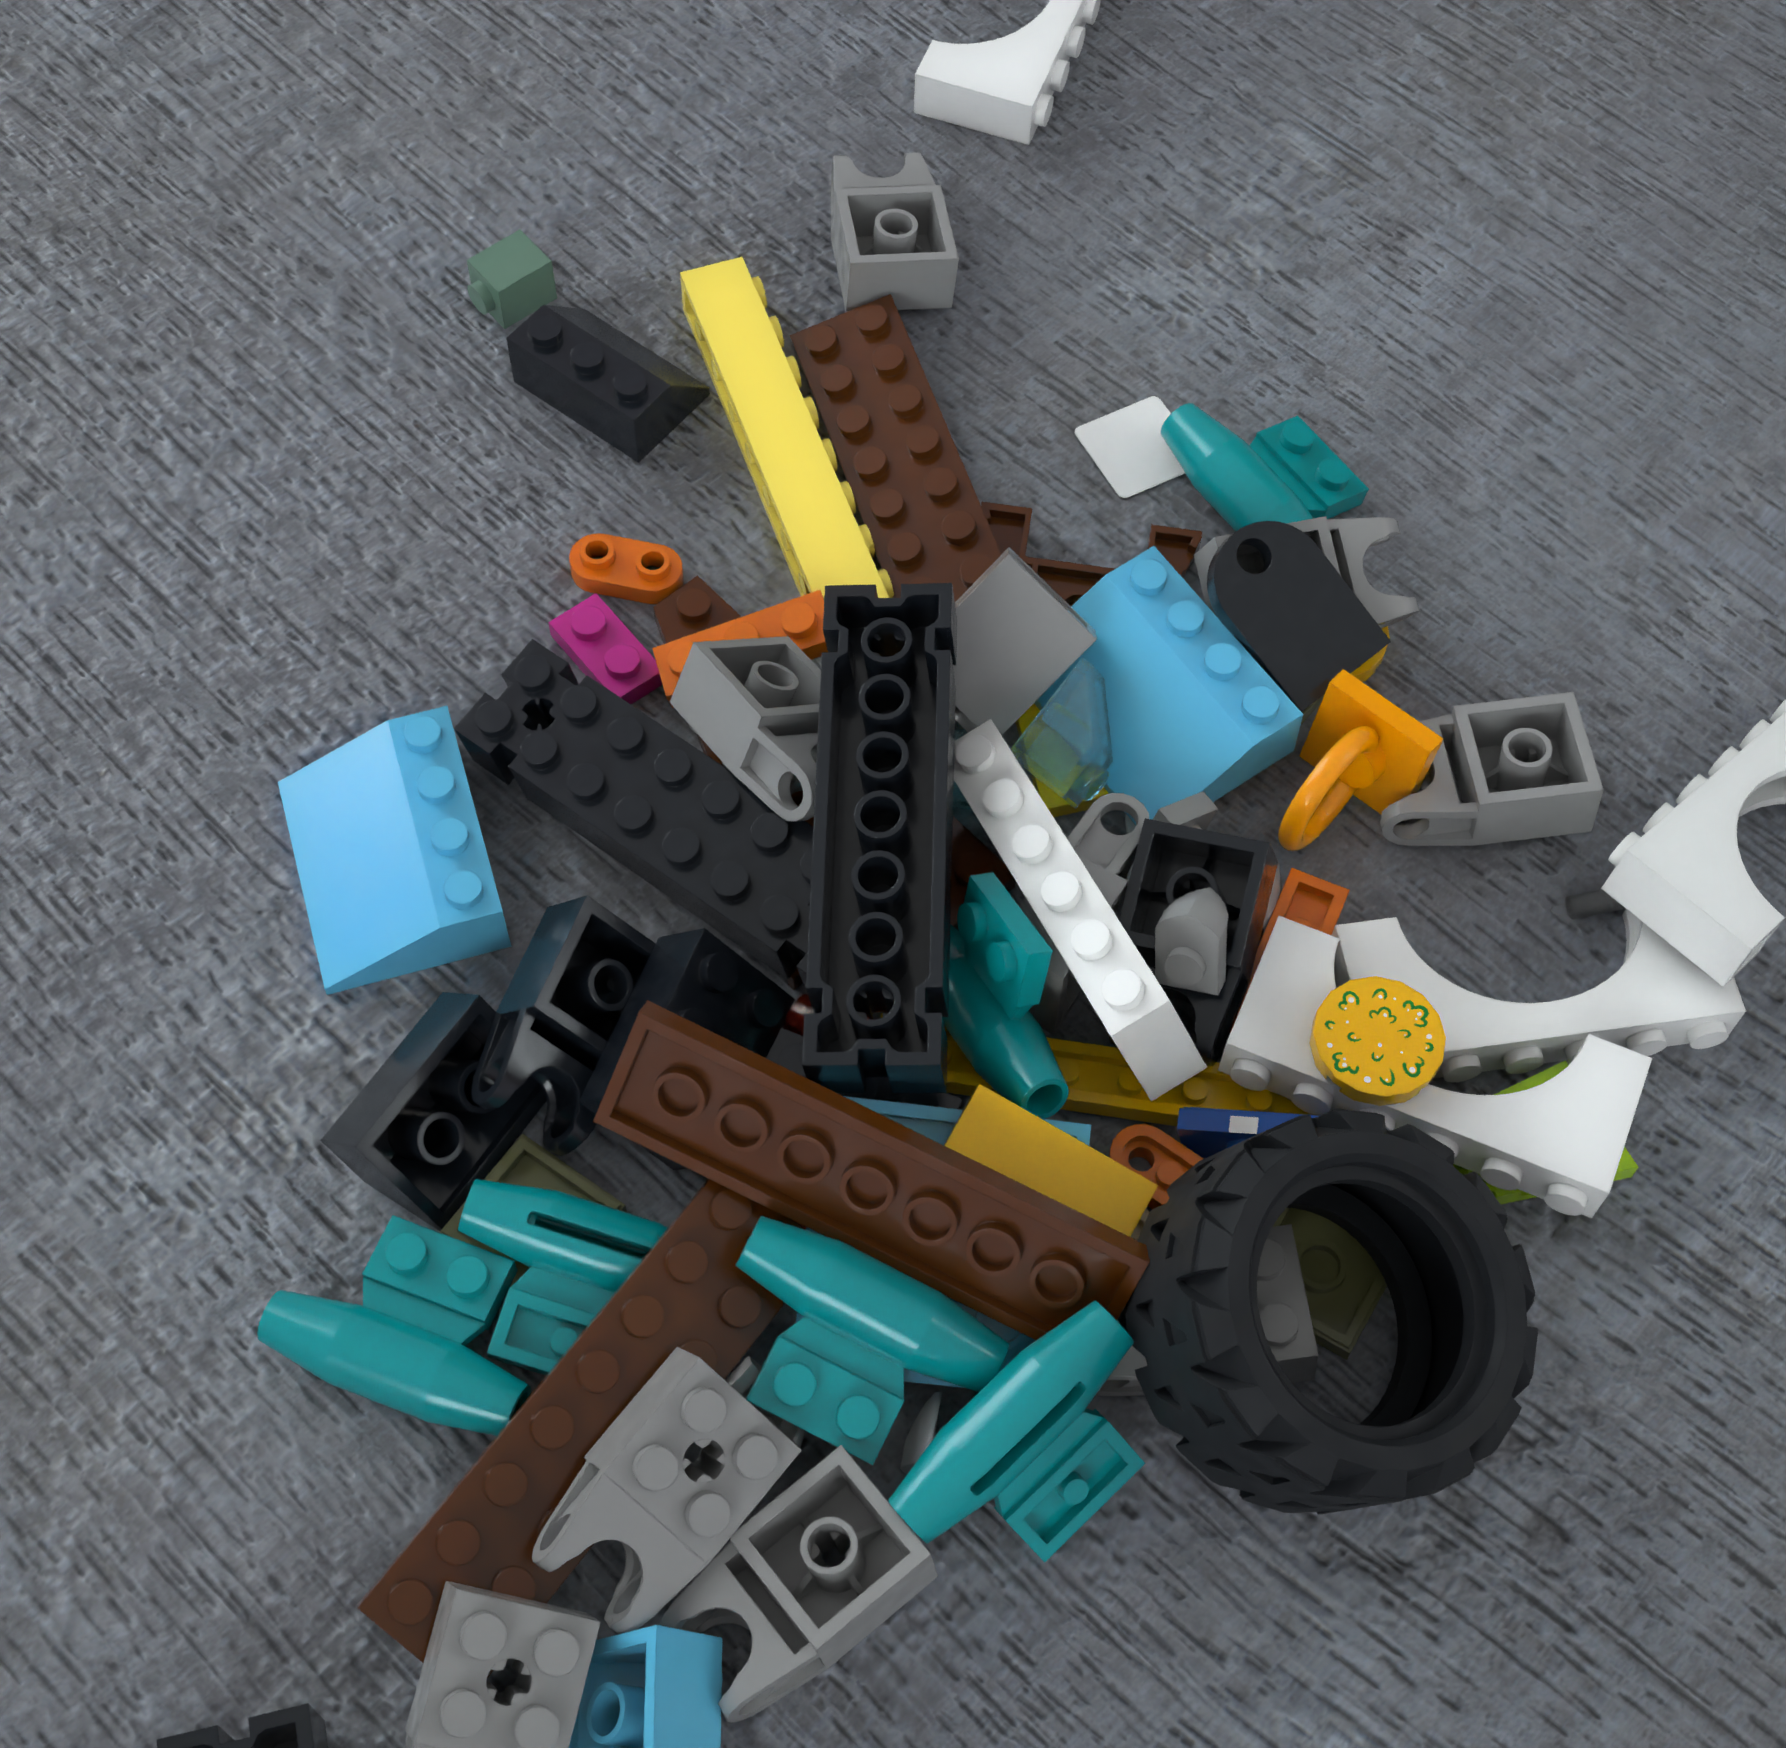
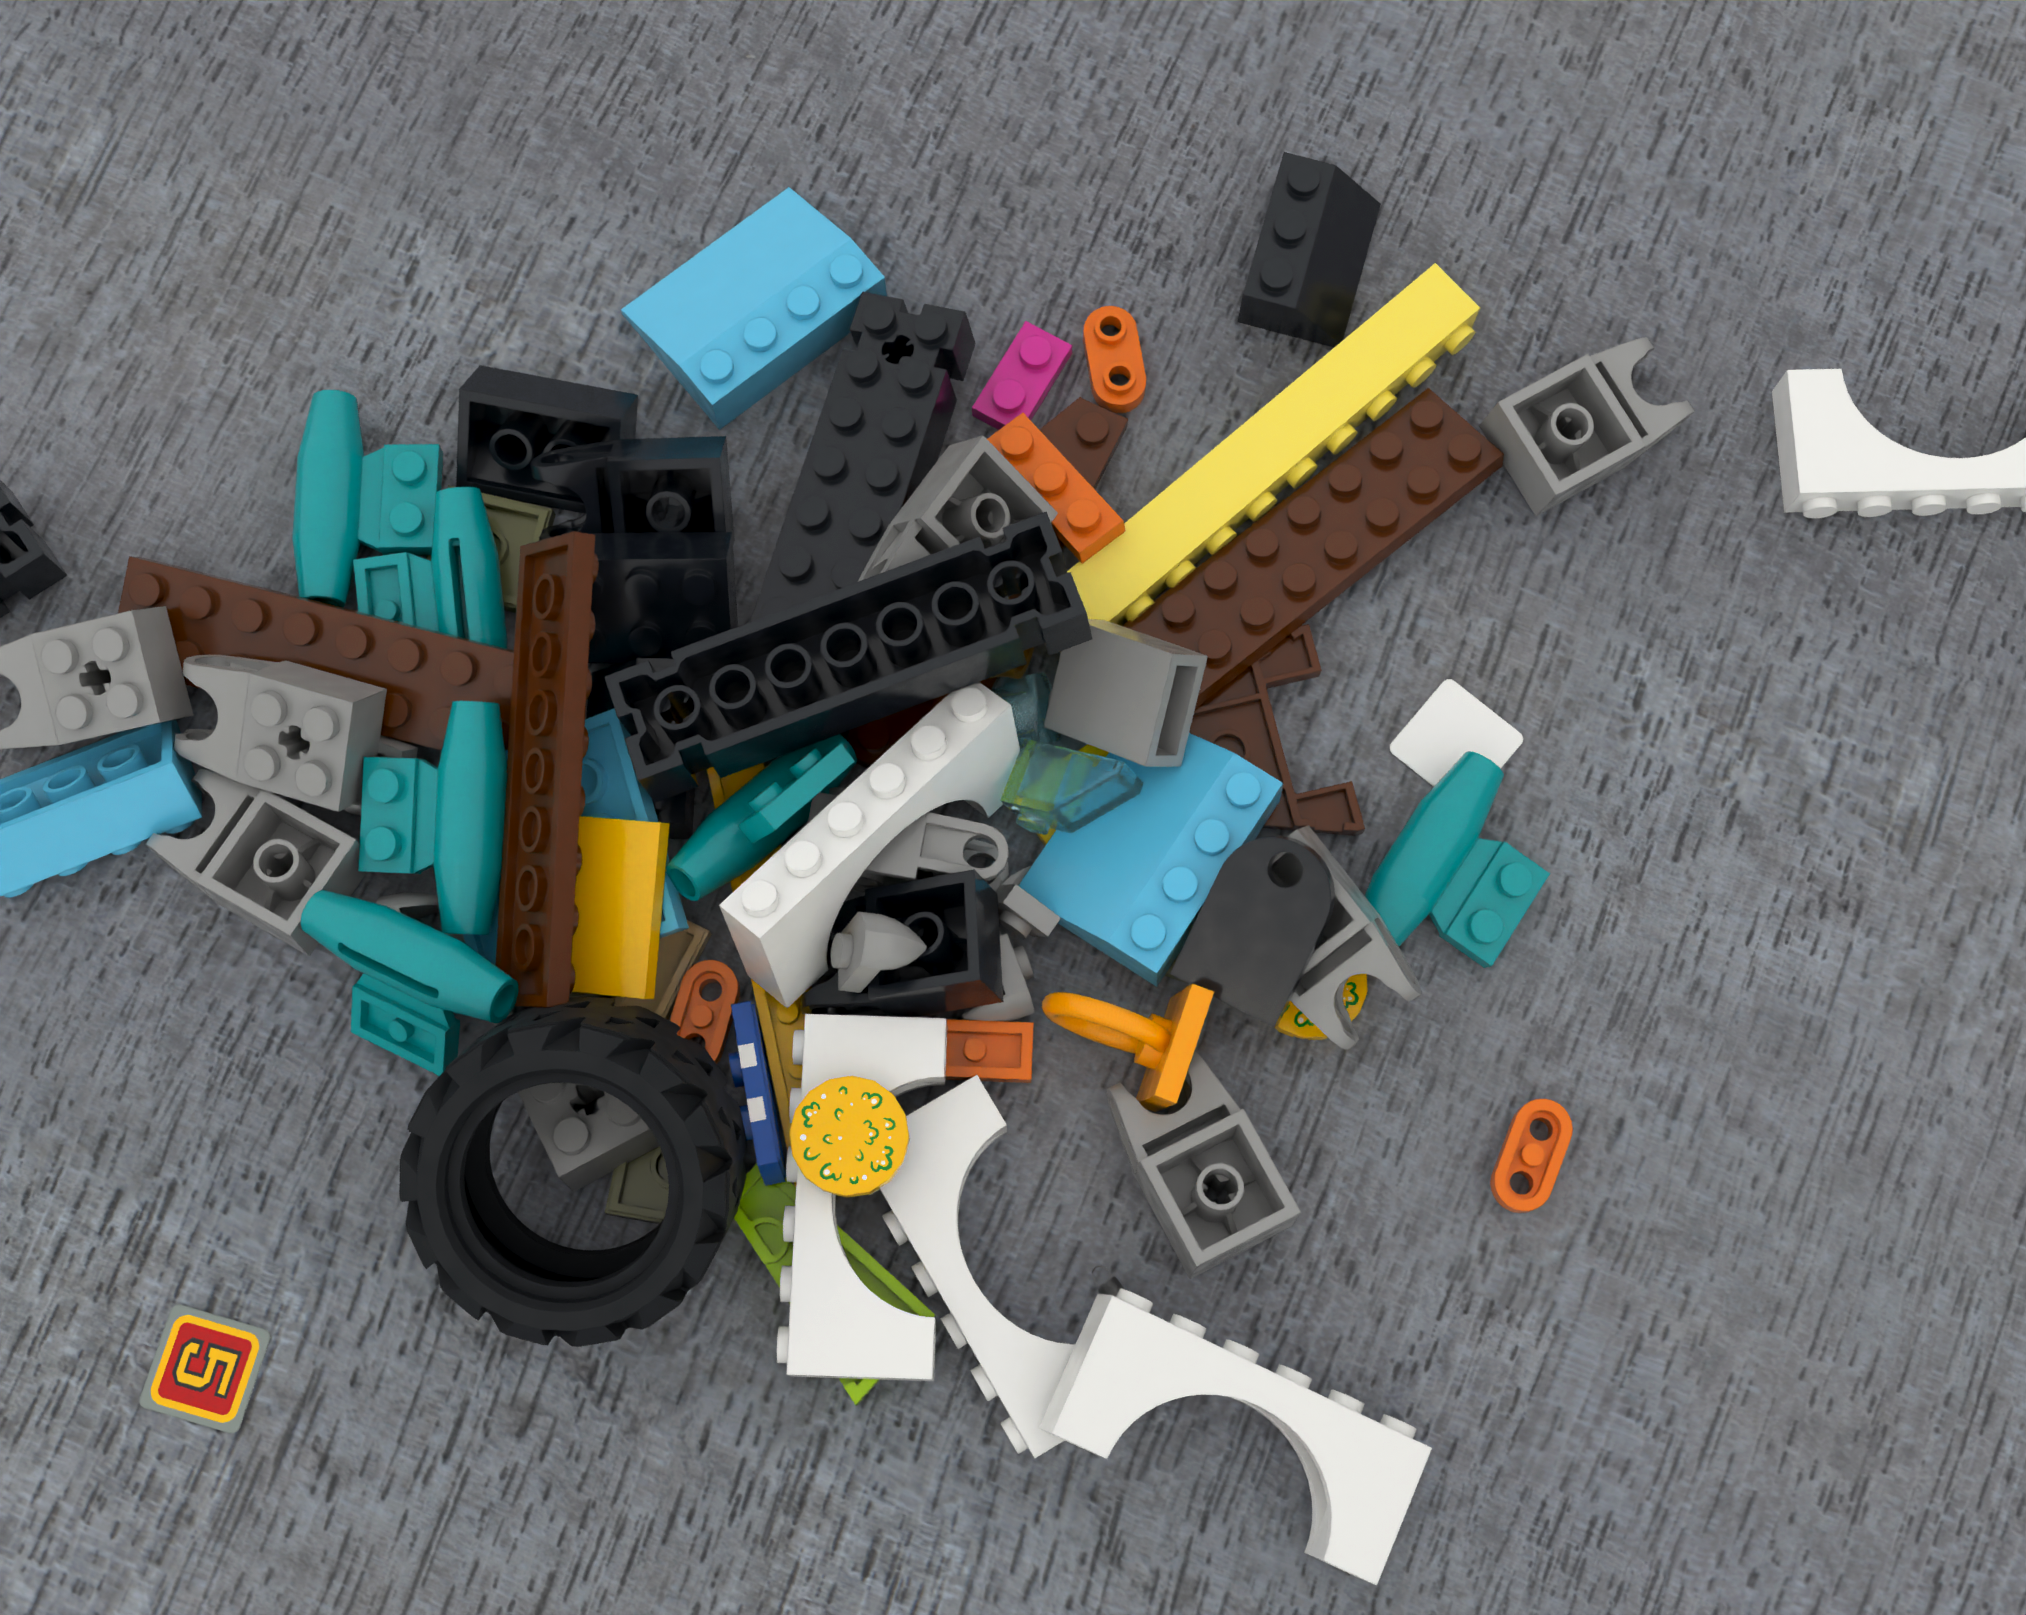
camera: 70 degrees right, 15 degrees up
sand green brick [467,229,557,329] -> none
none -> orange plate [1490,1099,1573,1213]

